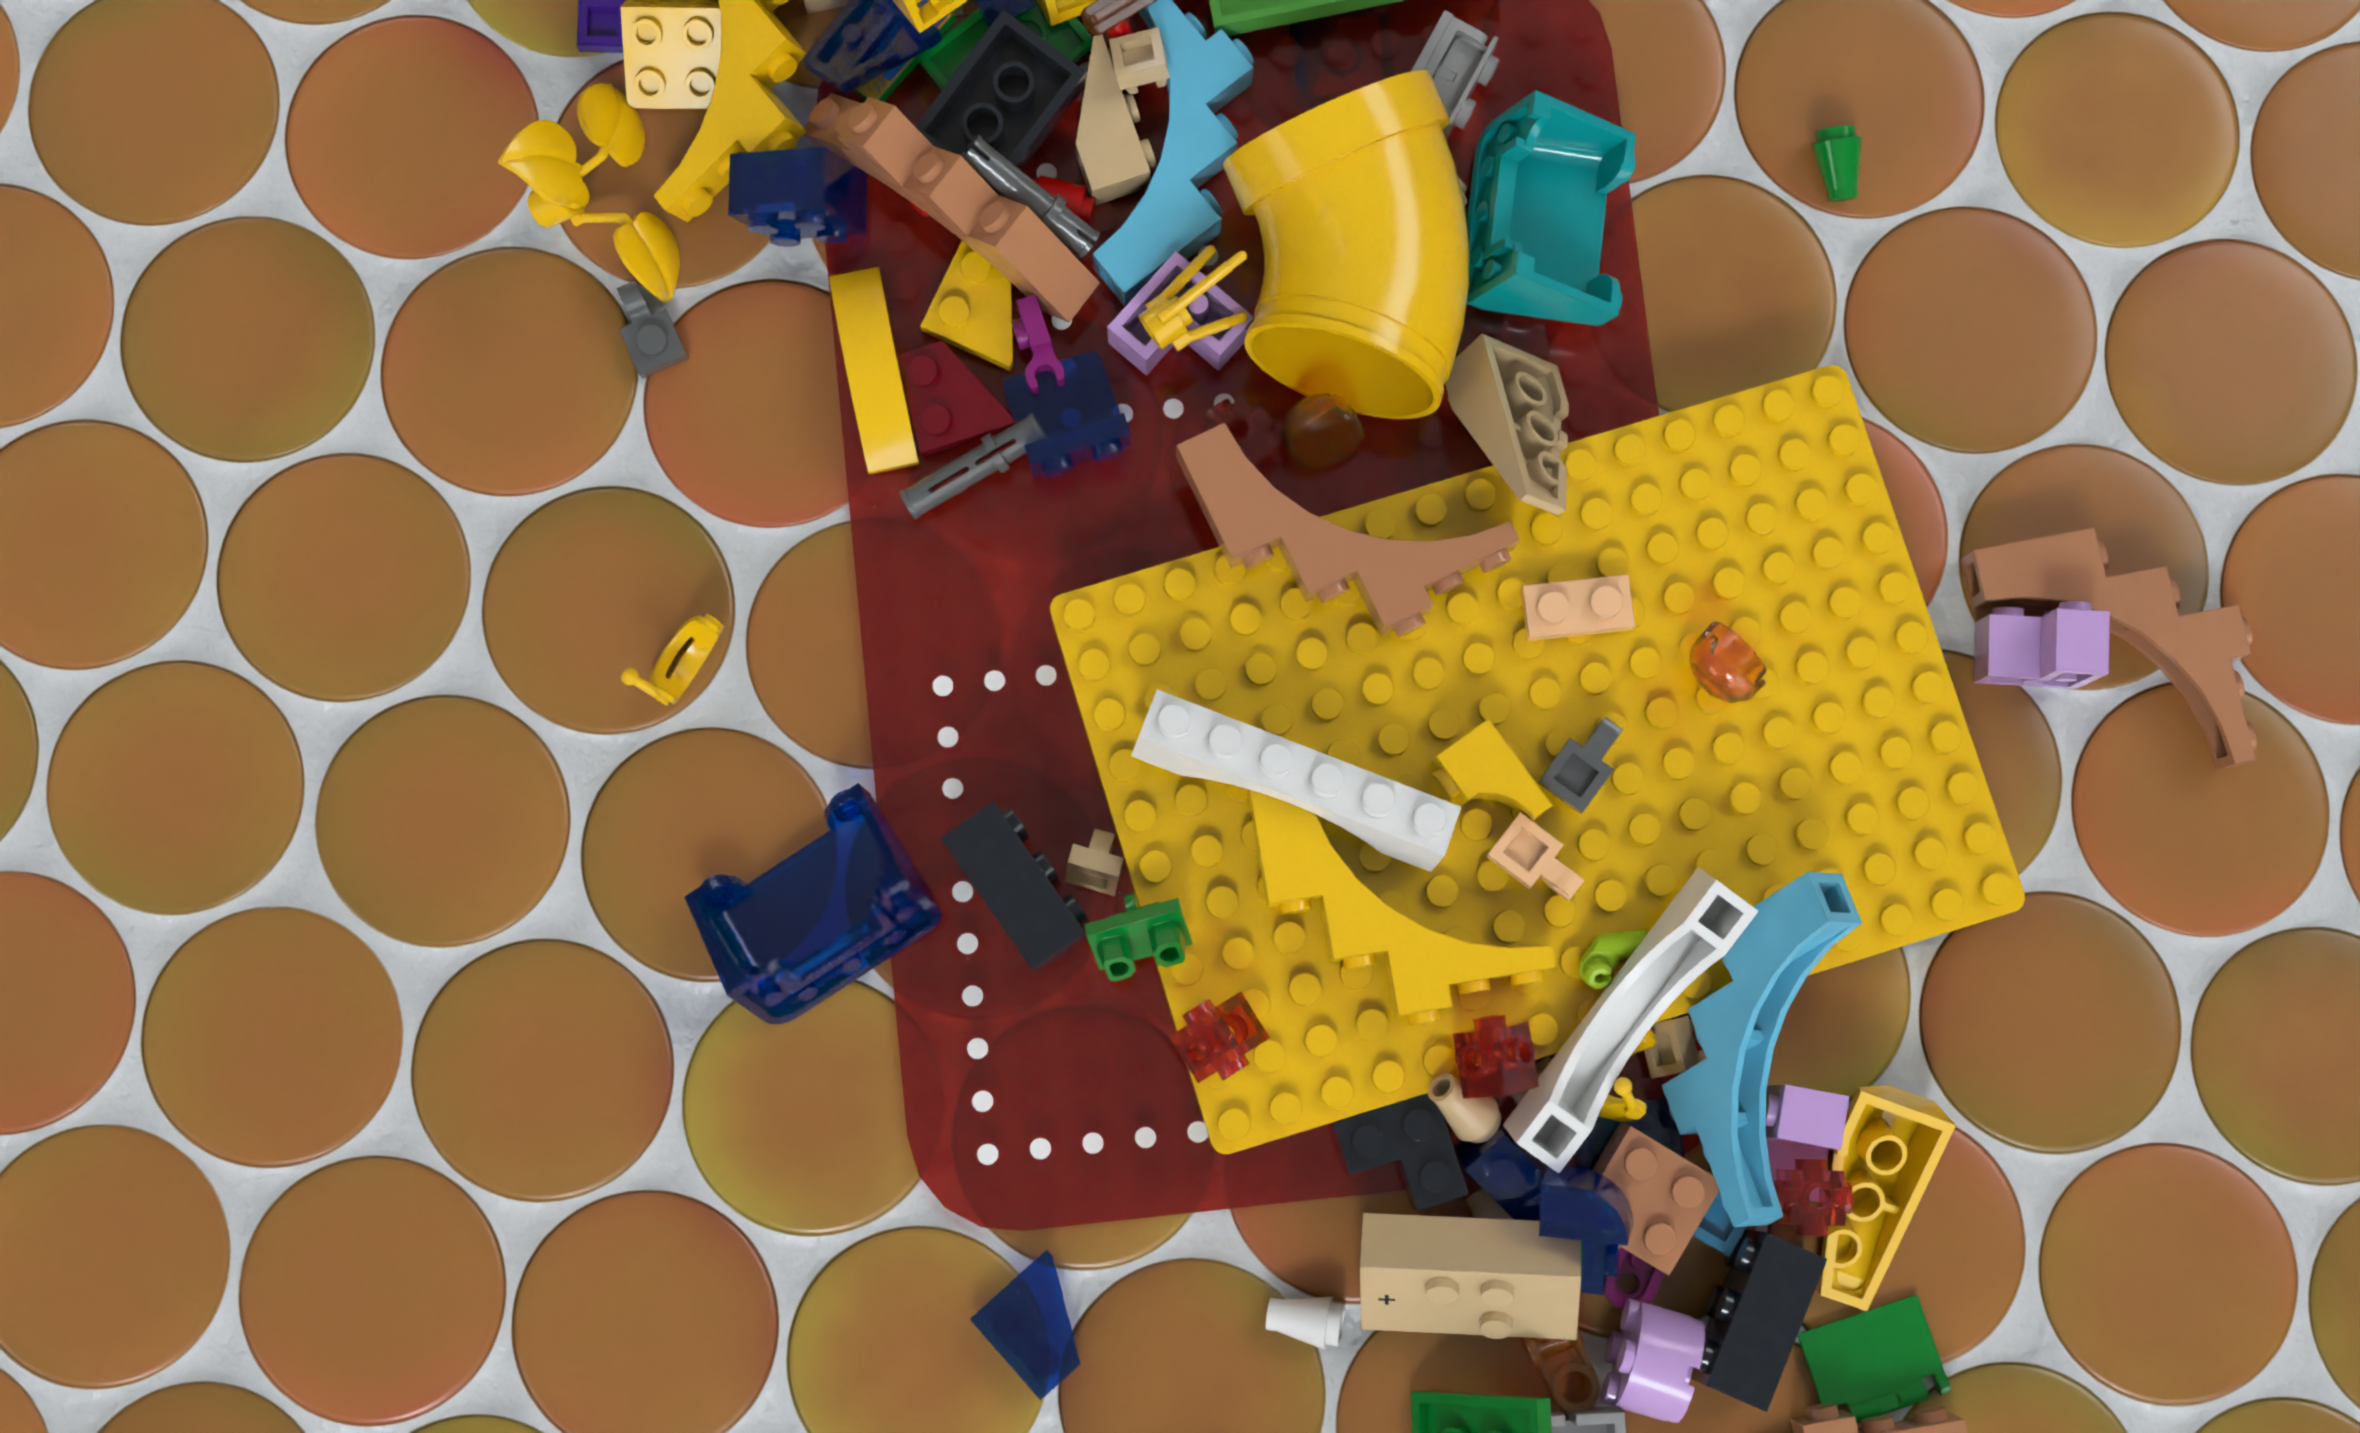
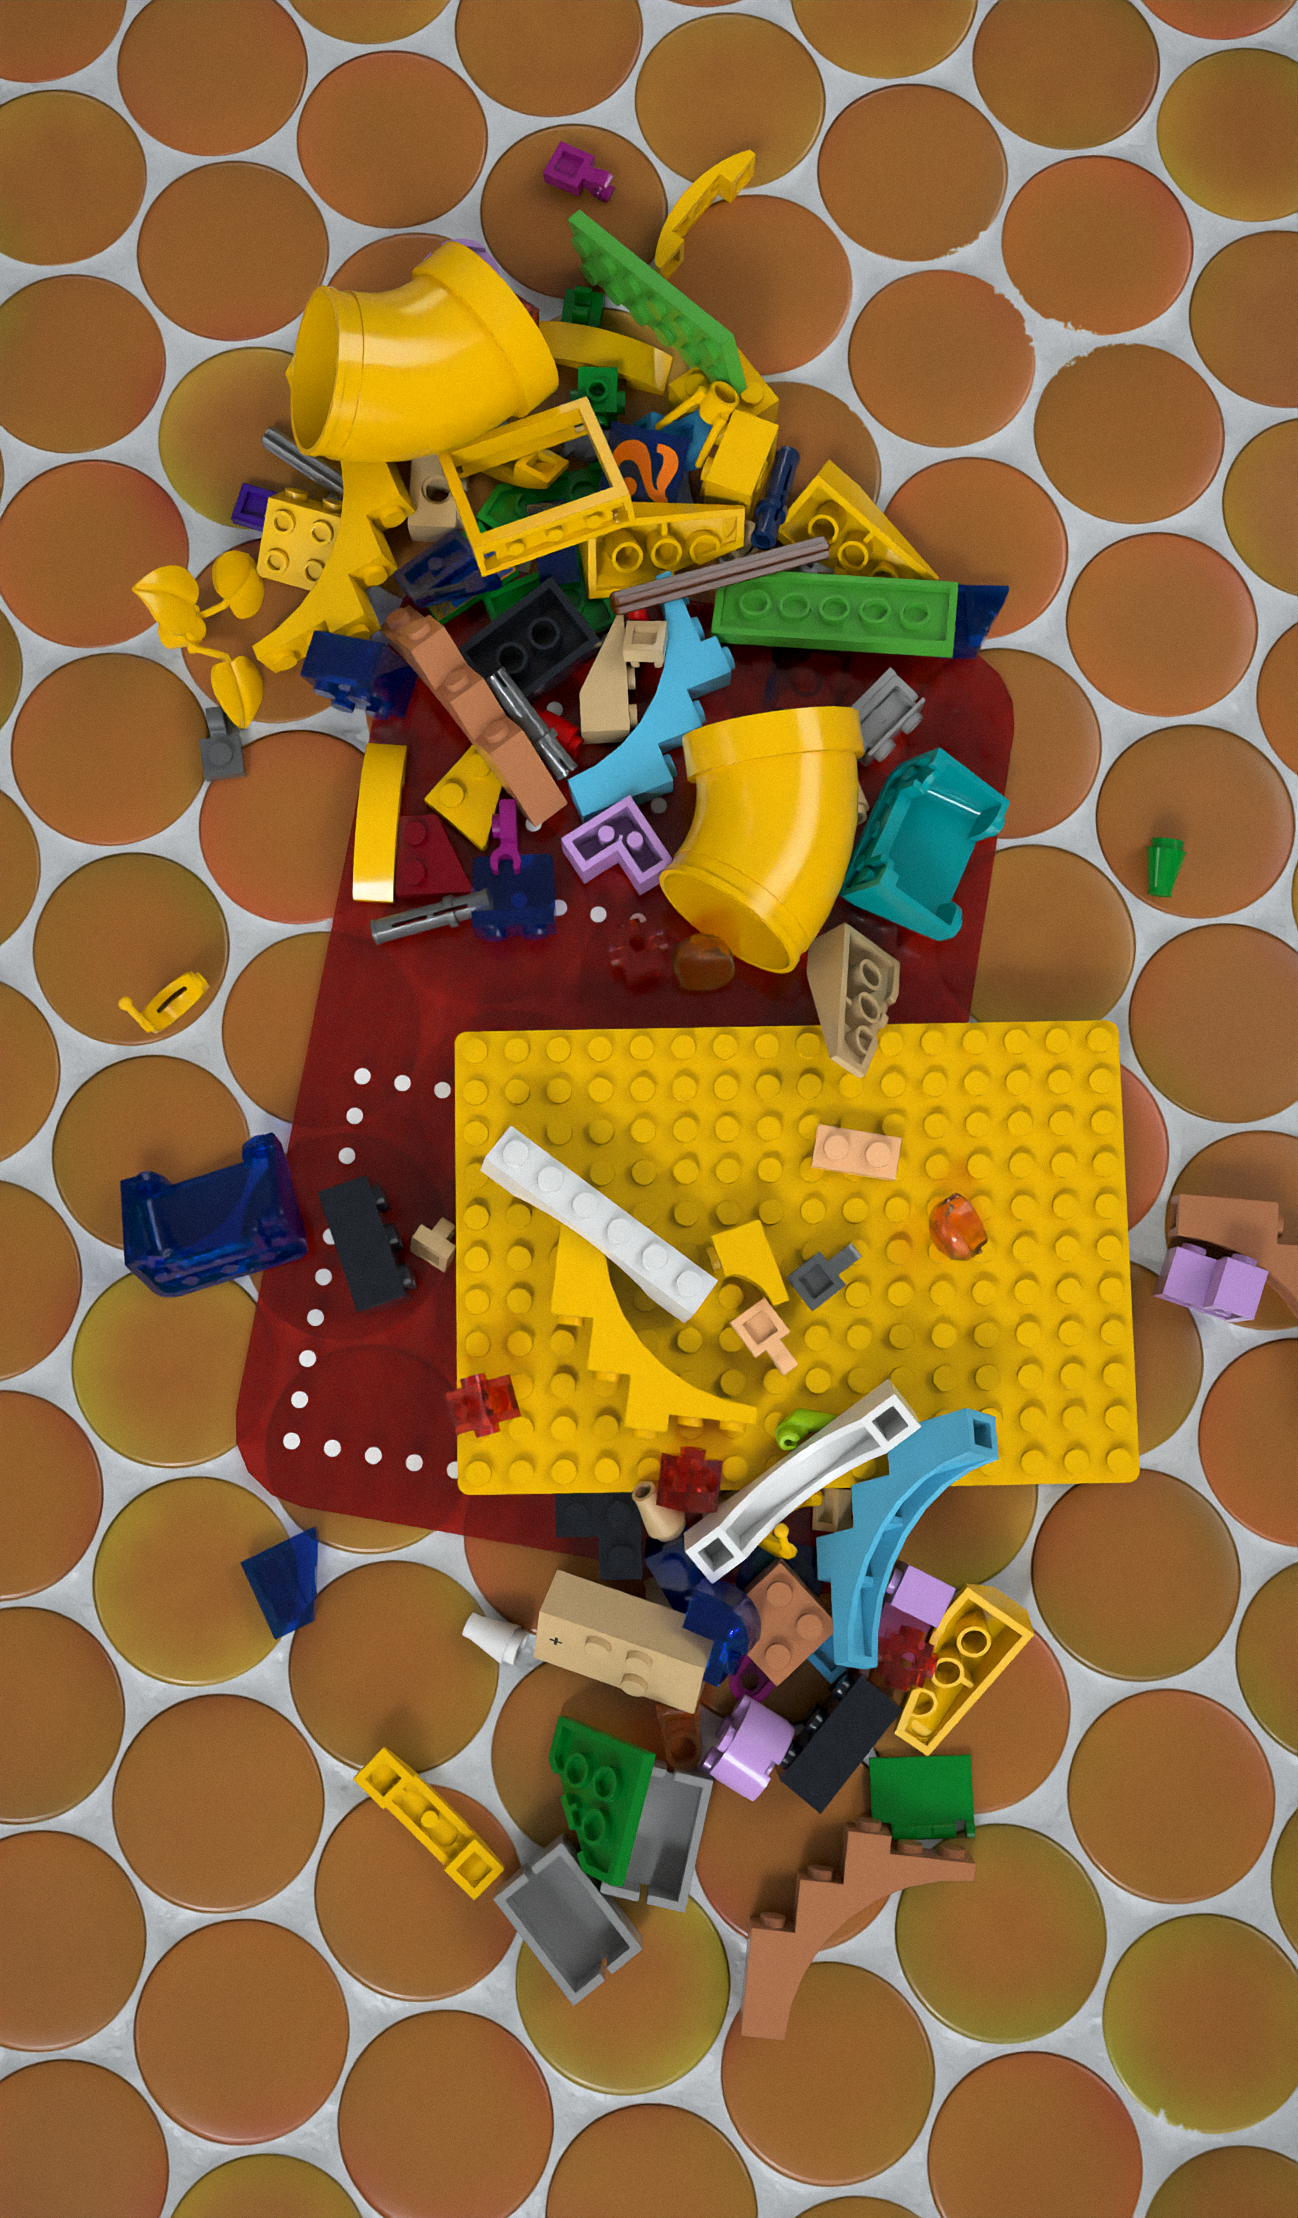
camera: 20 degrees right, 0 degrees up
green hips [1084,893,1193,982] -> none
yellow plant [1138,245,1248,352] -> none
nougat arch [1176,423,1520,637] -> none

